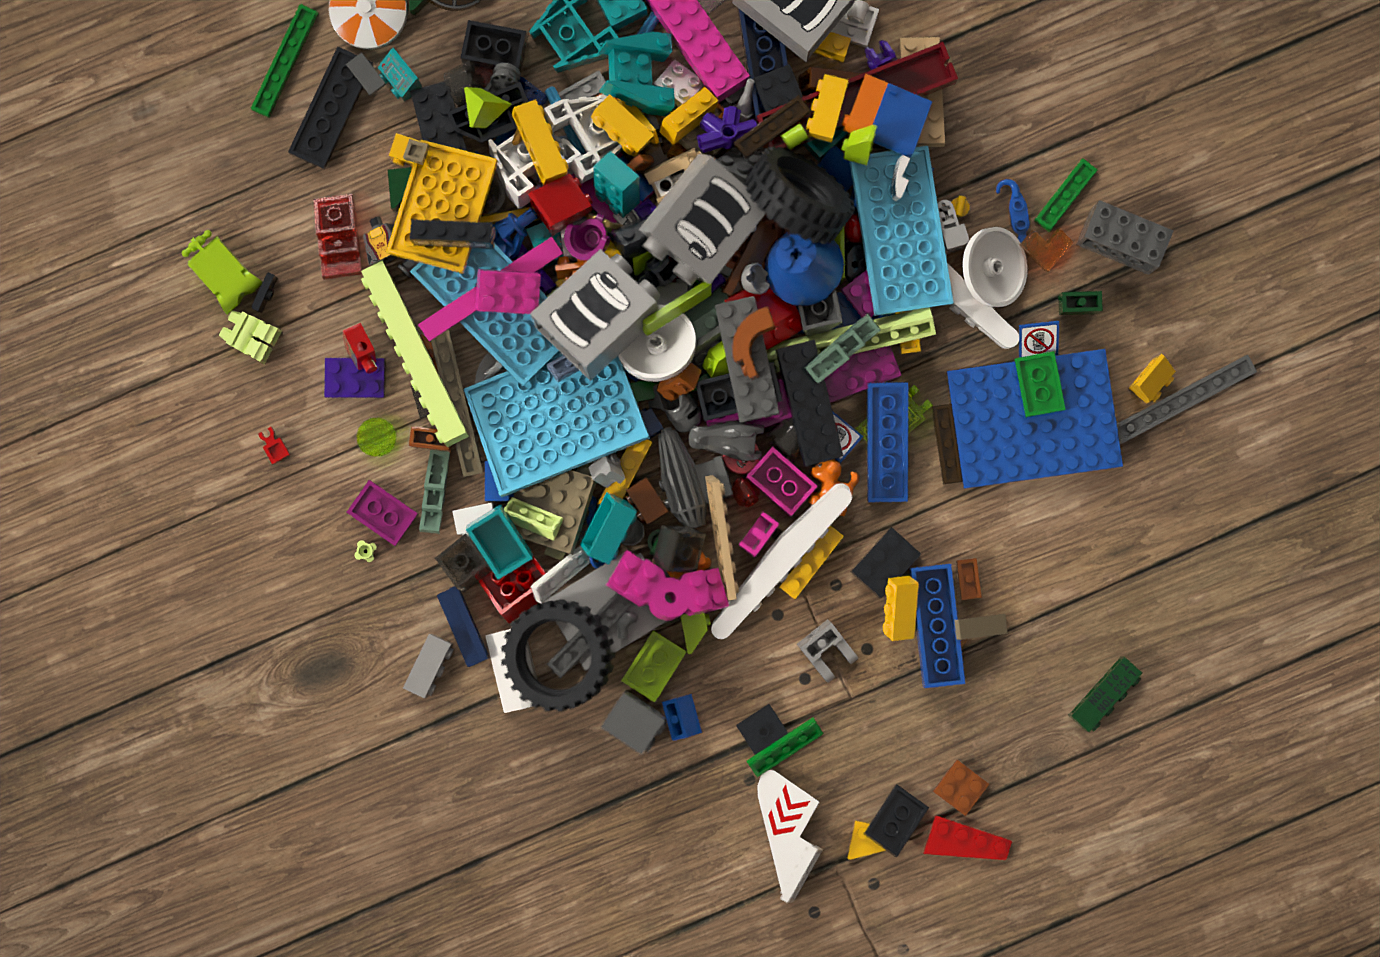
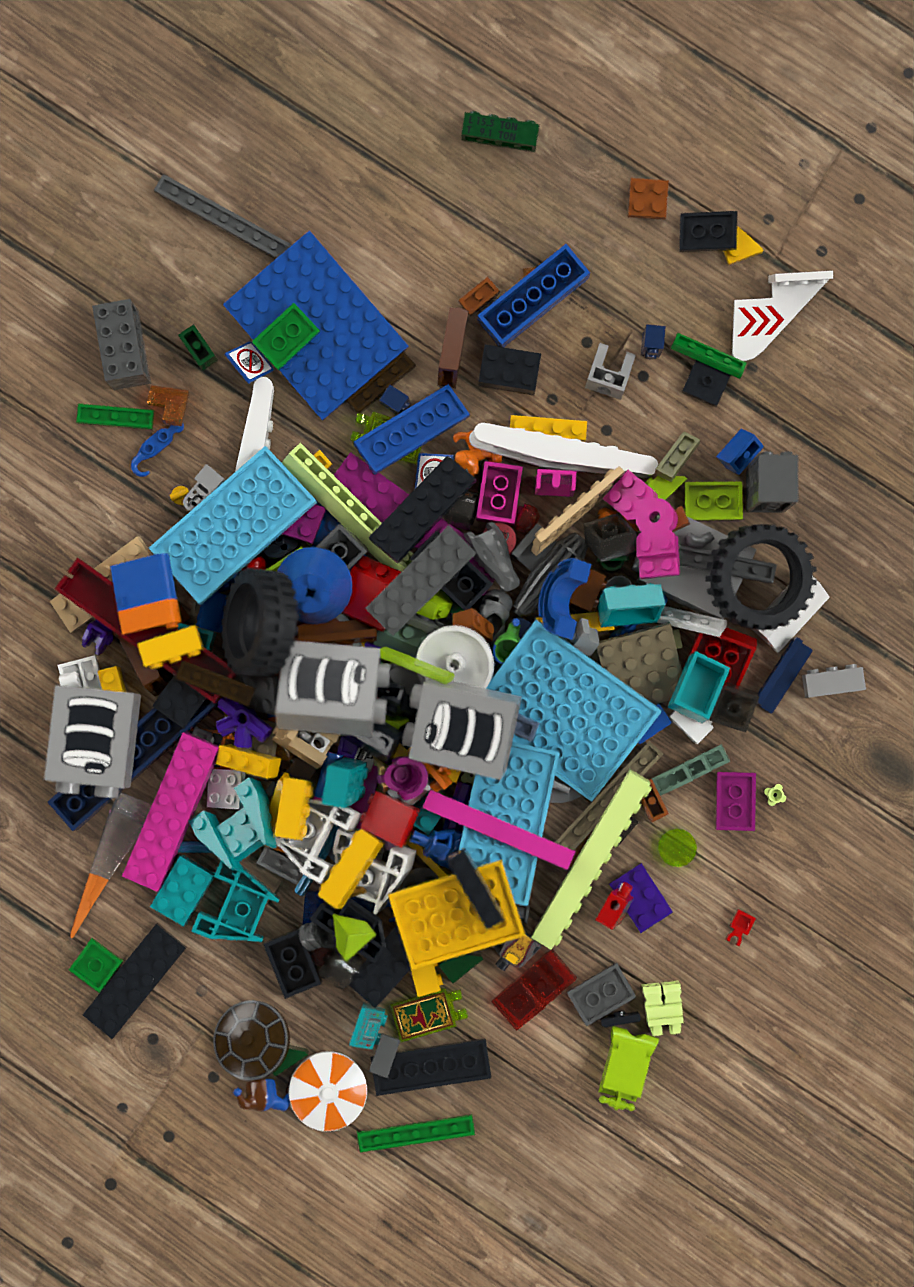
camera: 125 degrees left, 0 degrees up
dark tan plate [403,139,430,165] -> none
dark pink brick [475,269,541,314] -> none
yellowish green slope [504,497,563,540] -> none
dark orange plate [627,154,655,173] -> none
dark orange arch [732,307,776,380] -> none
light grey piece [733,78,755,122] -> none
light grey hair [741,263,770,294] -> none
lime piece [781,124,808,150] -> none
sand green slope [805,314,881,383] -> none
lime slope [842,125,877,166] -> none
yellow brick [883,576,919,641] -> none
white slope [892,155,910,201] -> none
red wing [923,815,1012,860] -> none
dark tan tile [954,614,1008,640] -> none
white dish [963,227,1027,307] -> none
yellow slope [1128,354,1176,404] -> none
none -> dark blue brick [379,385,410,415]
none -> tile [390,988,468,1043]
none -> reddish brown slope [437,307,468,389]
none -> bright green piece [492,618,521,667]
none -> blue brick [538,558,591,640]
none -> dark grey plate [567,962,636,1027]
none -> dark blue brick [641,324,666,360]
none -> olive plate [655,431,700,482]
none -> dark orange tile [672,506,690,533]

